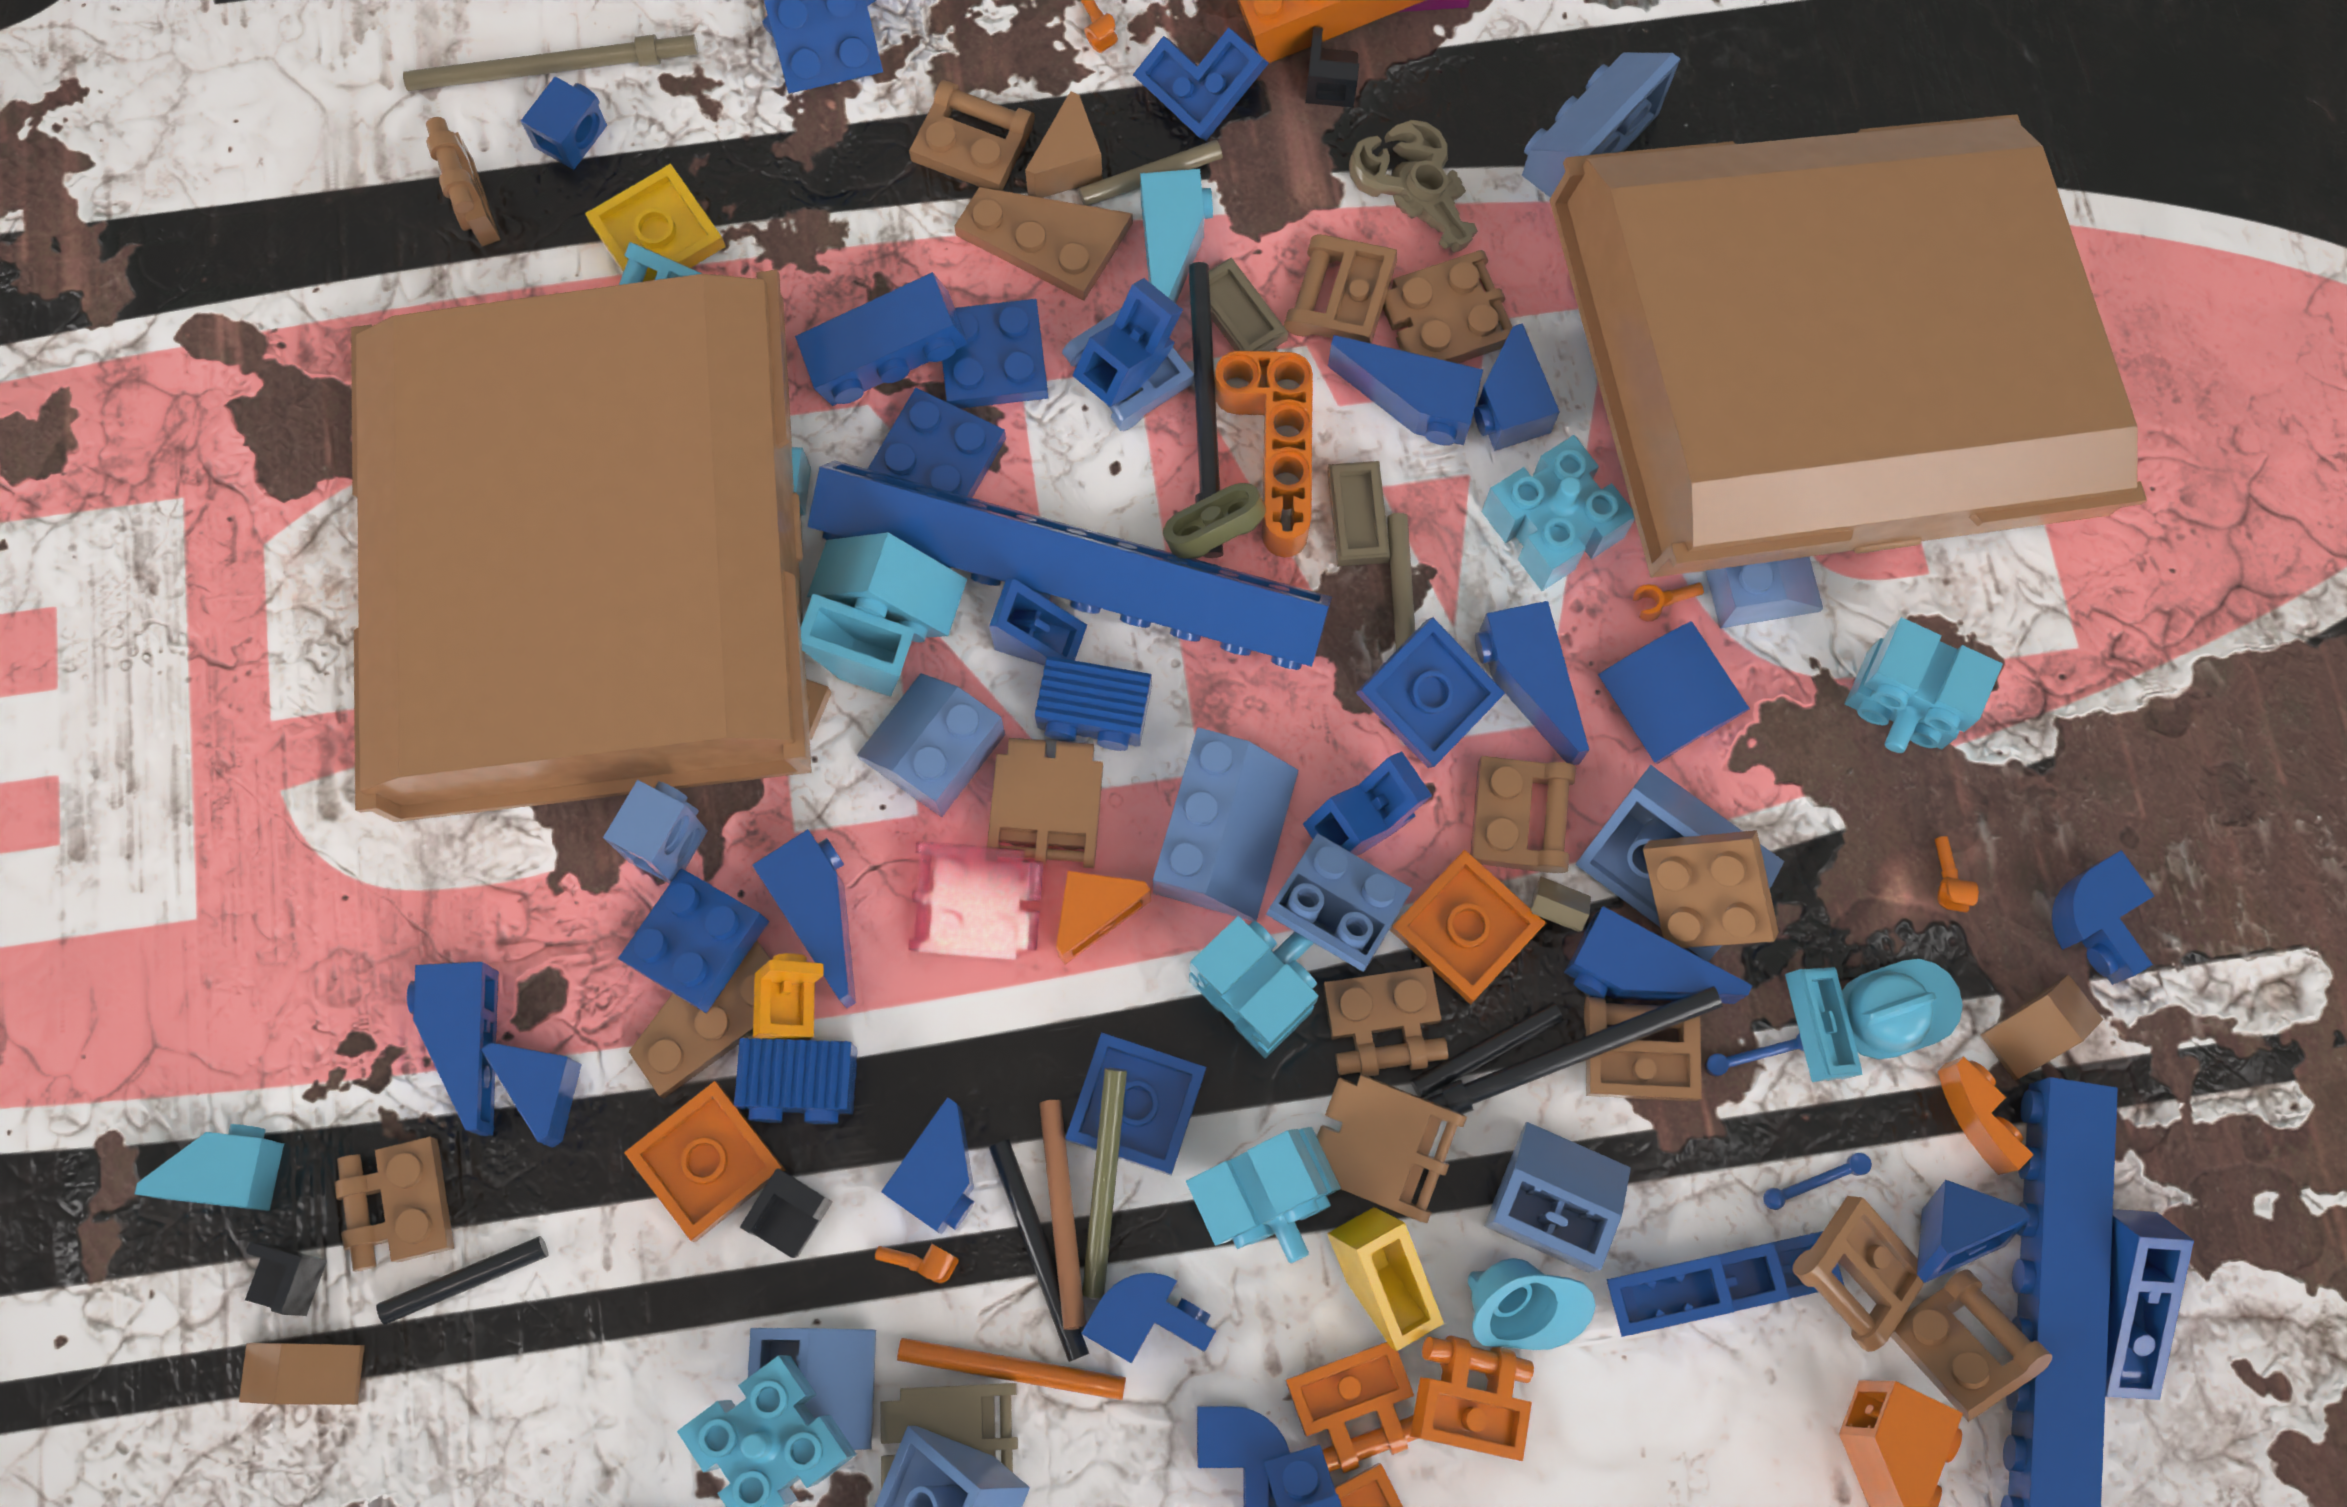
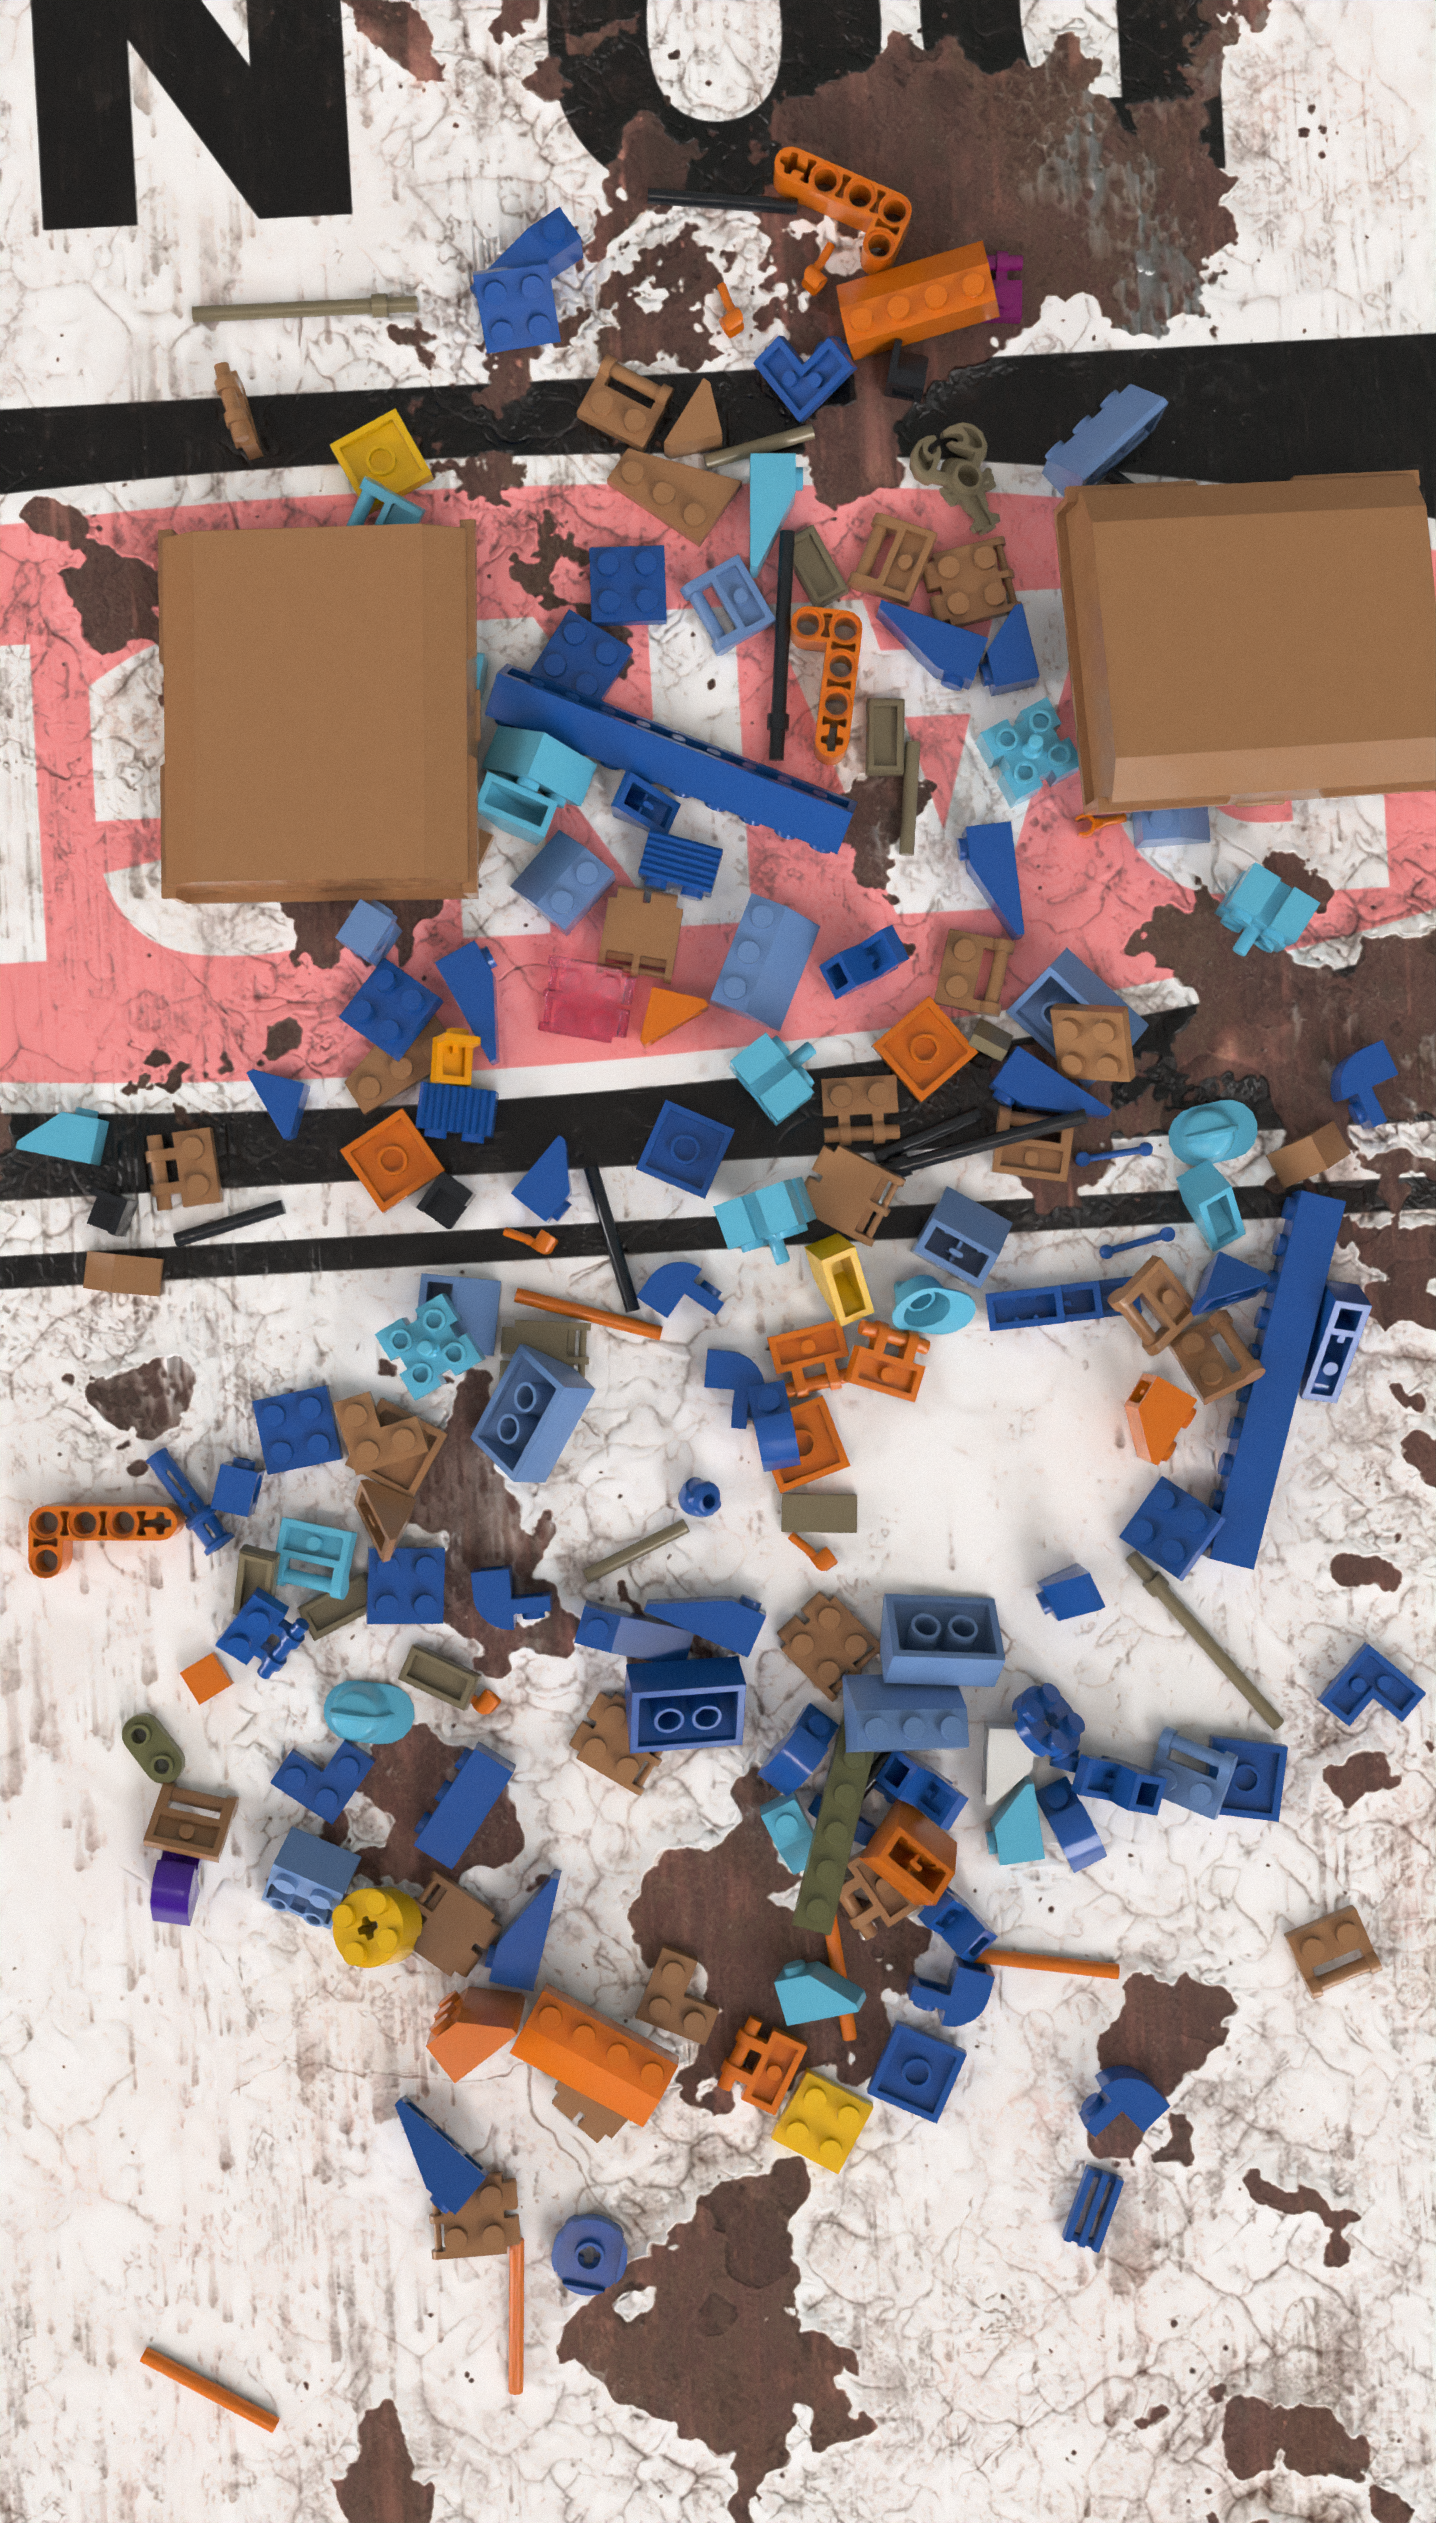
camera: 10 degrees right, 15 degrees up
blue slope [407,962,499,1136] -> none
blue brick [520,76,607,170] -> none
blue brick [795,272,969,406] -> none
nougat bar [1039,1100,1086,1330] -> none
blue brick [1072,278,1183,407] -> none
olive bar [1082,1068,1127,1298] -> none
olive plate [1163,483,1266,559] -> none
medium blue slope [1266,833,1412,972] -> none
blue plate [1355,617,1505,768] -> none
blue slope [1598,621,1750,764] -> none
medium azure tile [1785,967,1863,1082] -> none
orange hand [1934,836,1979,913] -> none
orange slope [1938,1056,2034,1175] -> none
none -> medium azure slope [1176,1160,1246,1252]

